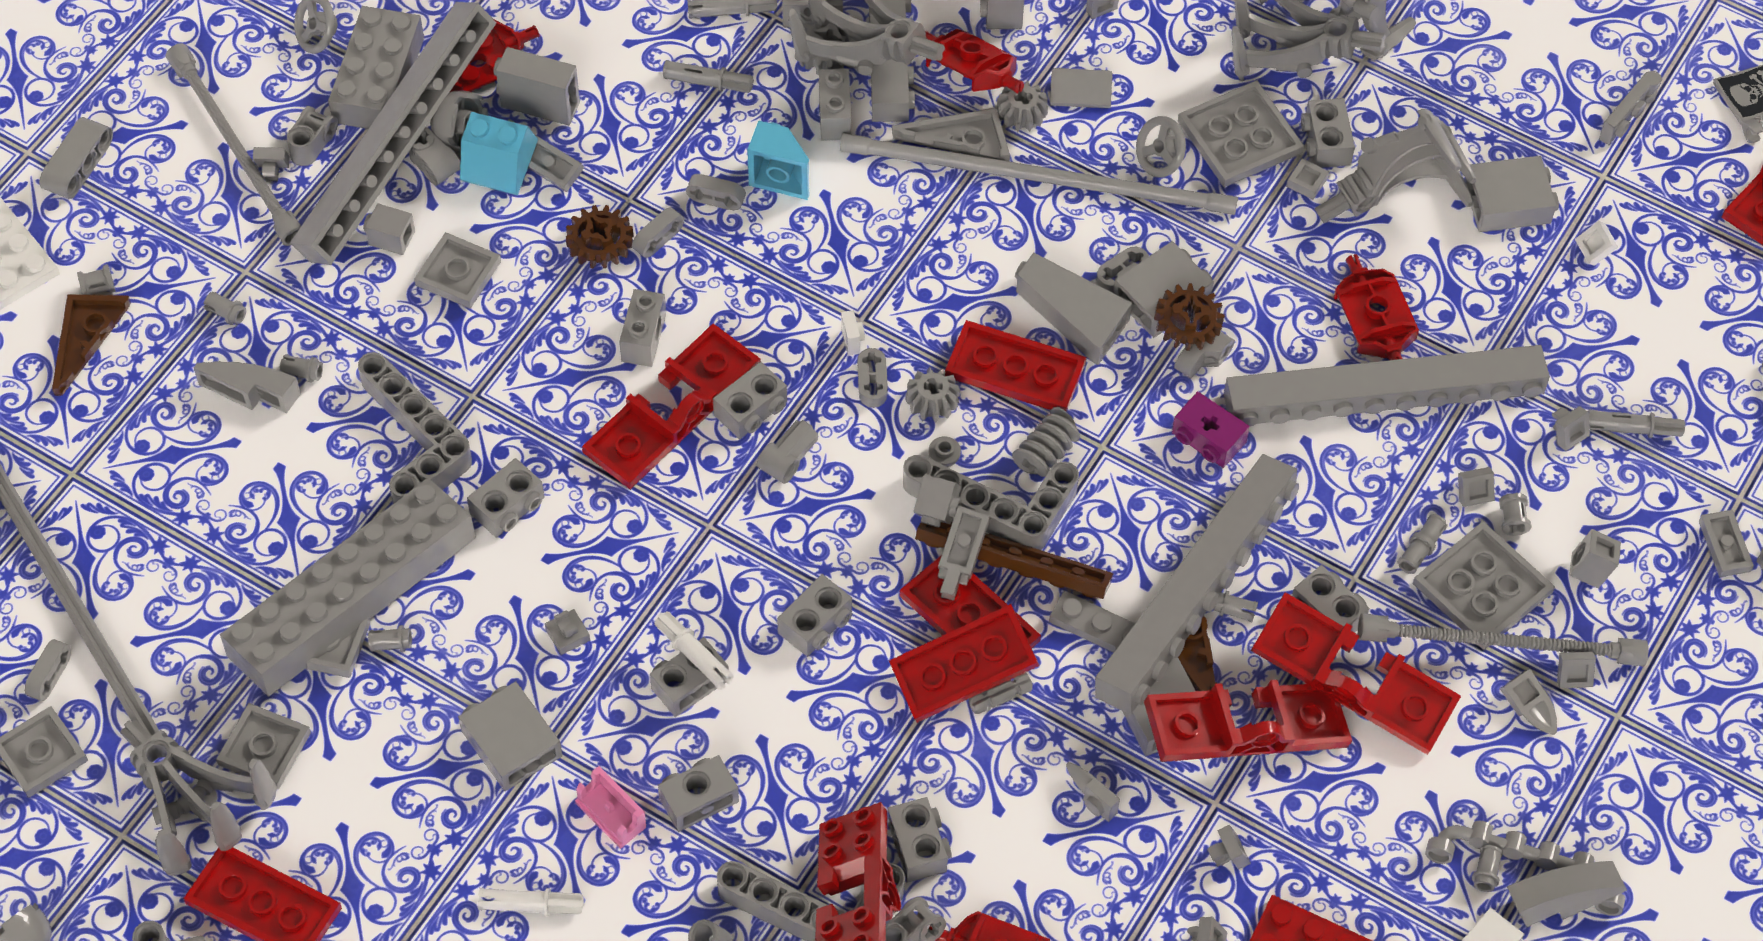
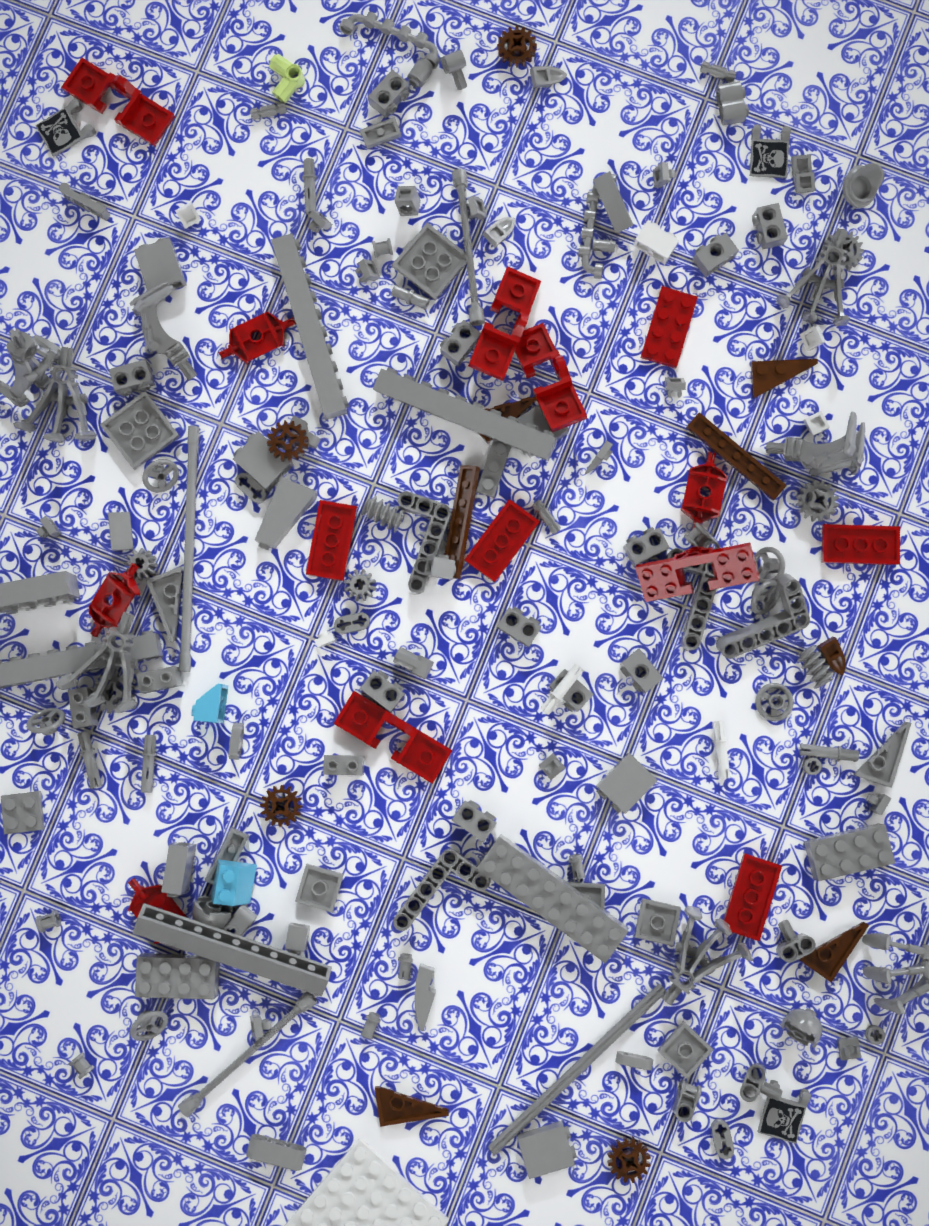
camera: 95 degrees left, 25 degrees up
light grey bush [77,264,116,295] -> none
light grey piece [287,106,338,166] -> none
bright pink hinge [575,766,646,849] -> none
light grey beam [632,207,684,258] -> none
red plate [889,604,1040,723] -> none
light grey plate [928,436,961,467] -> none
light grey hinge [938,505,990,601] -> none
magenta brick [1172,391,1250,468] -> none
light grey tile [1207,824,1251,870] -> none
light grey pin [1214,590,1258,623] -> none
light grey plate [1286,158,1329,200] -> none

